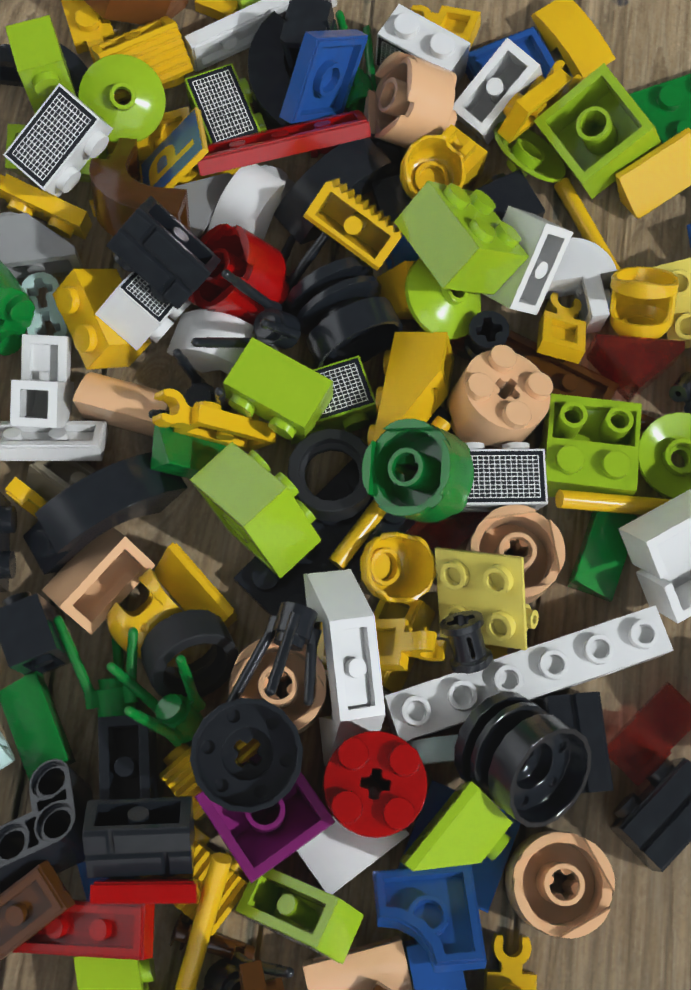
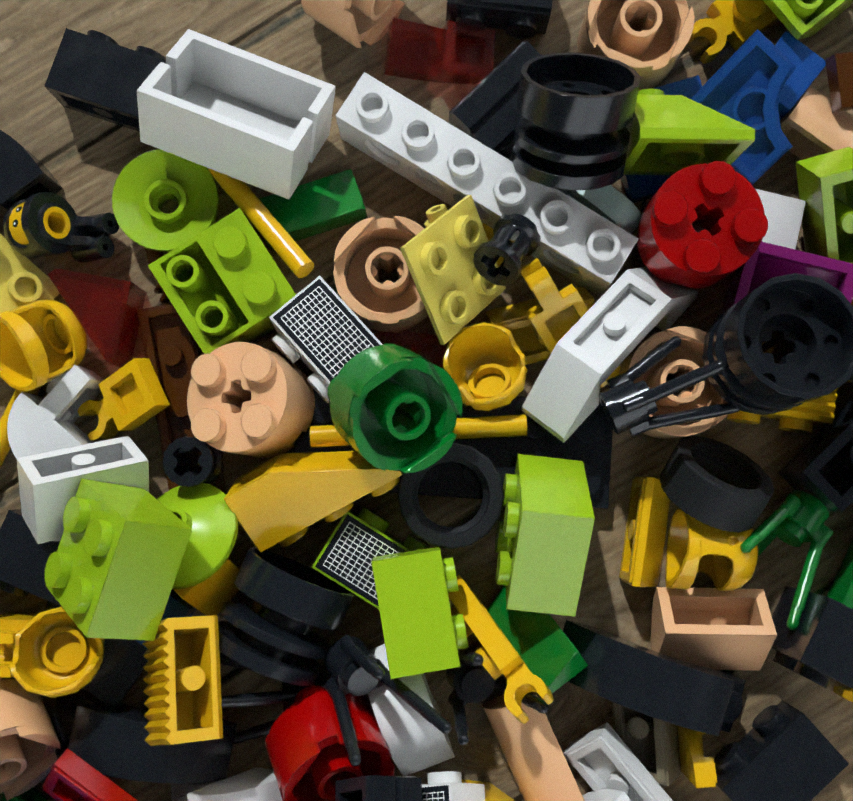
camera: 130 degrees left, 10 degrees up
green plant [106,655,206,747] -> none

